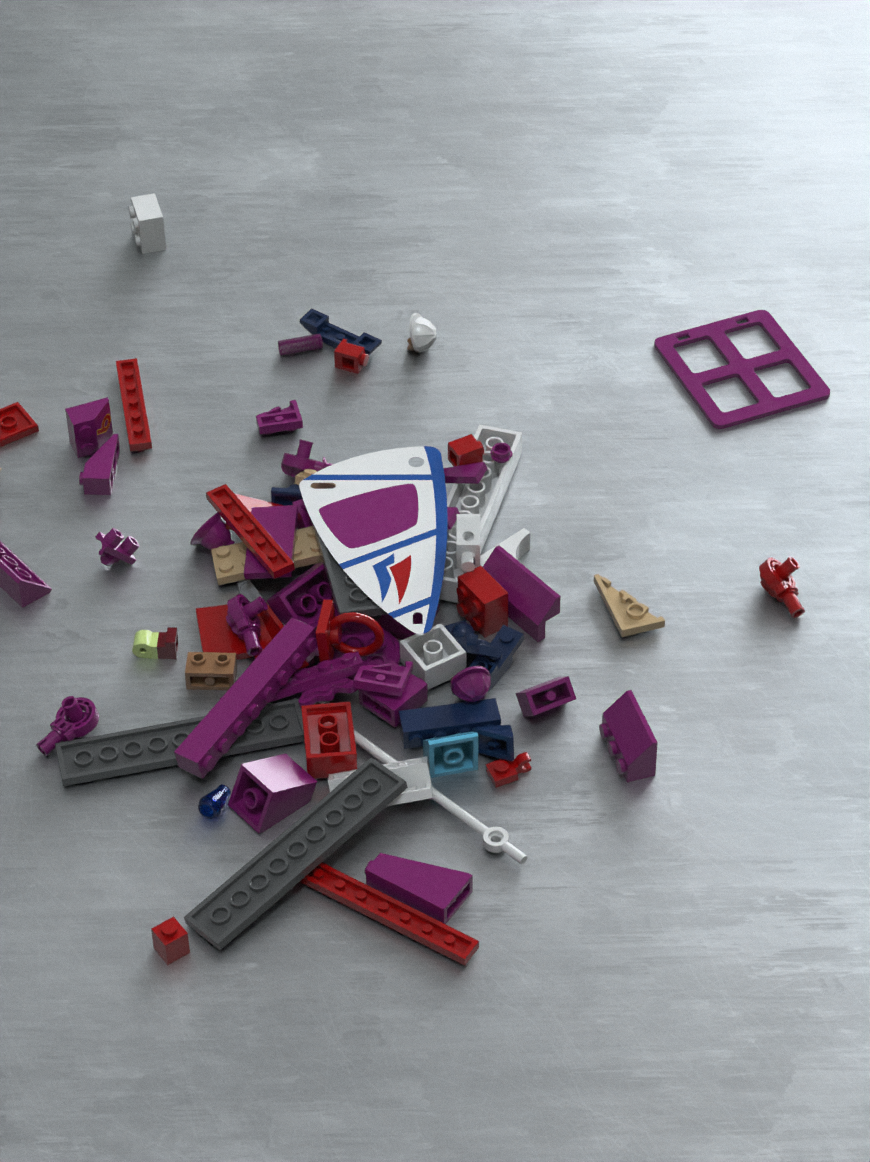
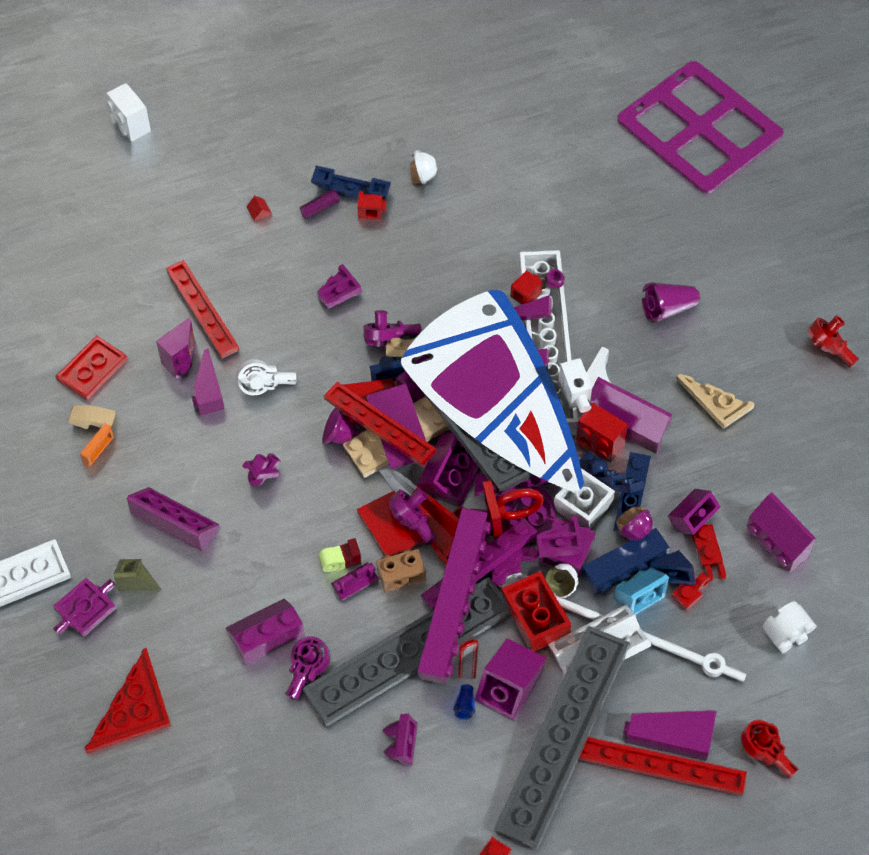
camera: 20 degrees left, 15 degrees up
none -> magenta slope [225,599,305,665]
none -> white pin [236,359,296,395]
none -> red slope [246,195,272,222]
none -> magenta hinge [331,562,379,601]
none -> magenta tile [382,714,417,766]
none -> sticker [458,640,478,679]
none -> olive hair [546,564,579,598]
none -> magenta cone [642,282,700,323]
none -> red hinge [692,524,726,582]
none -> red pin [741,720,799,779]
none -> white brick [762,601,817,654]

